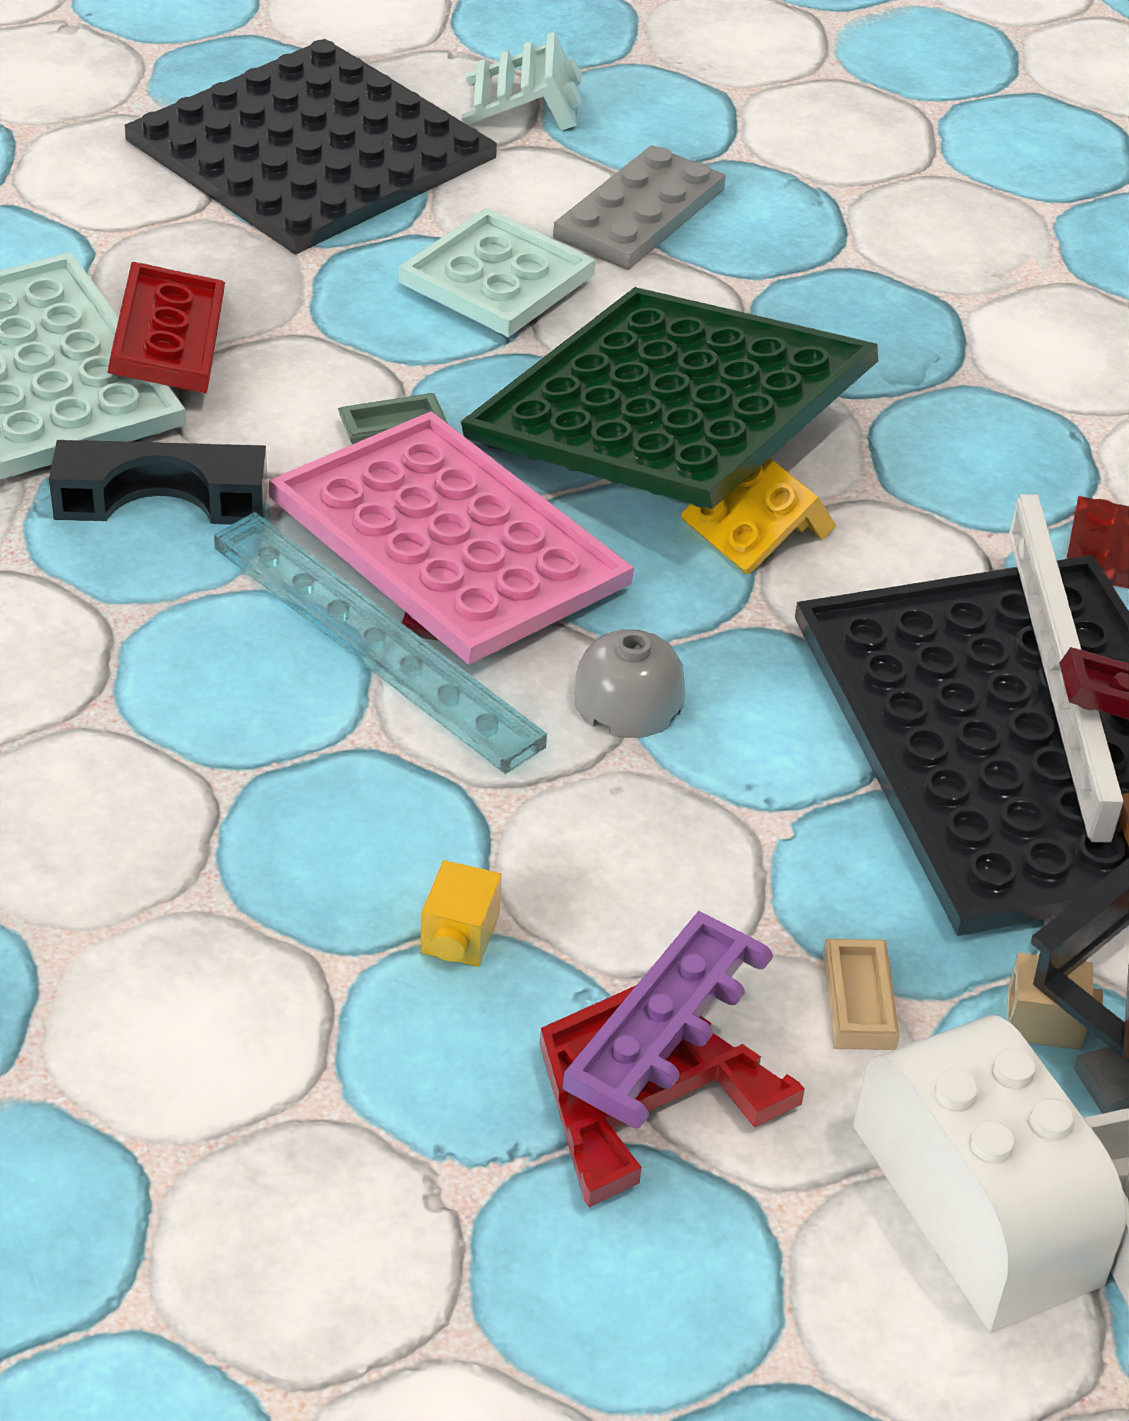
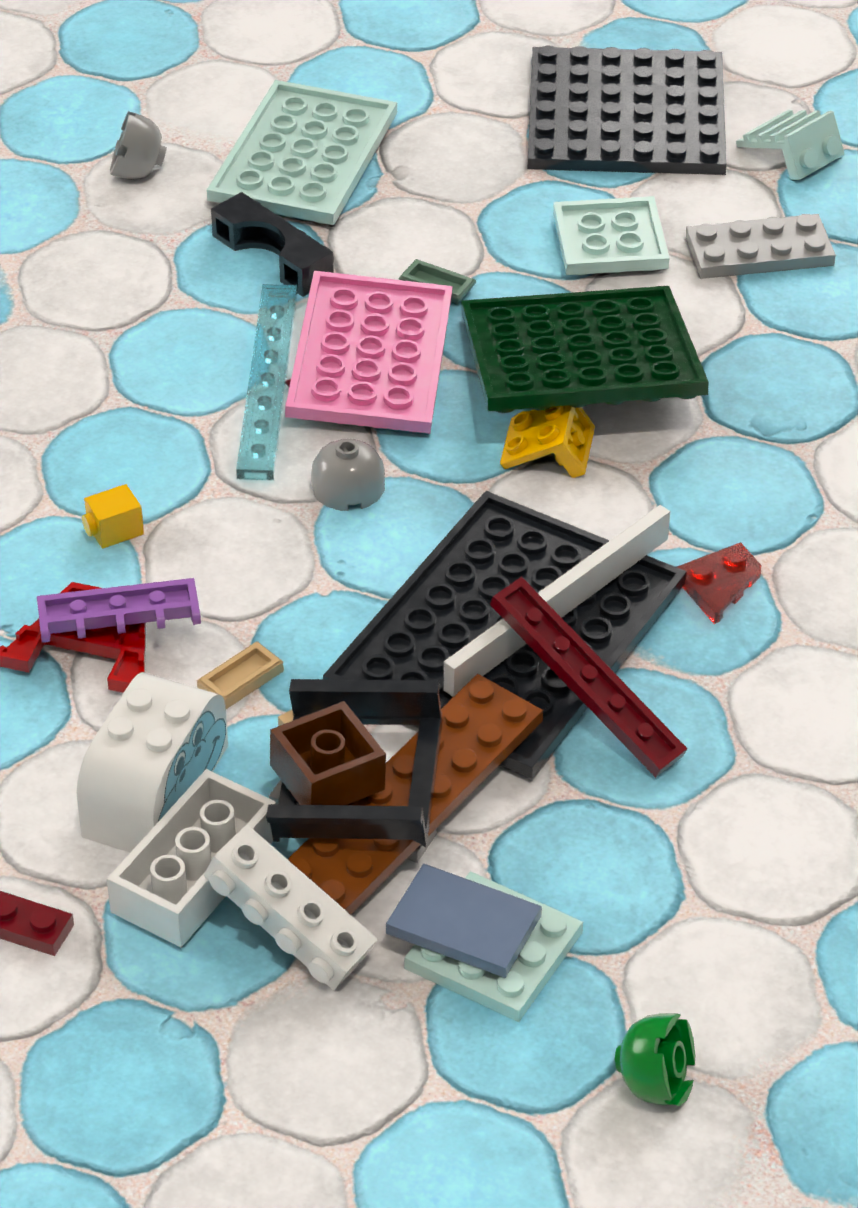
camera: 50 degrees right, 0 degrees up
red tile [107,262,225,394] -> none

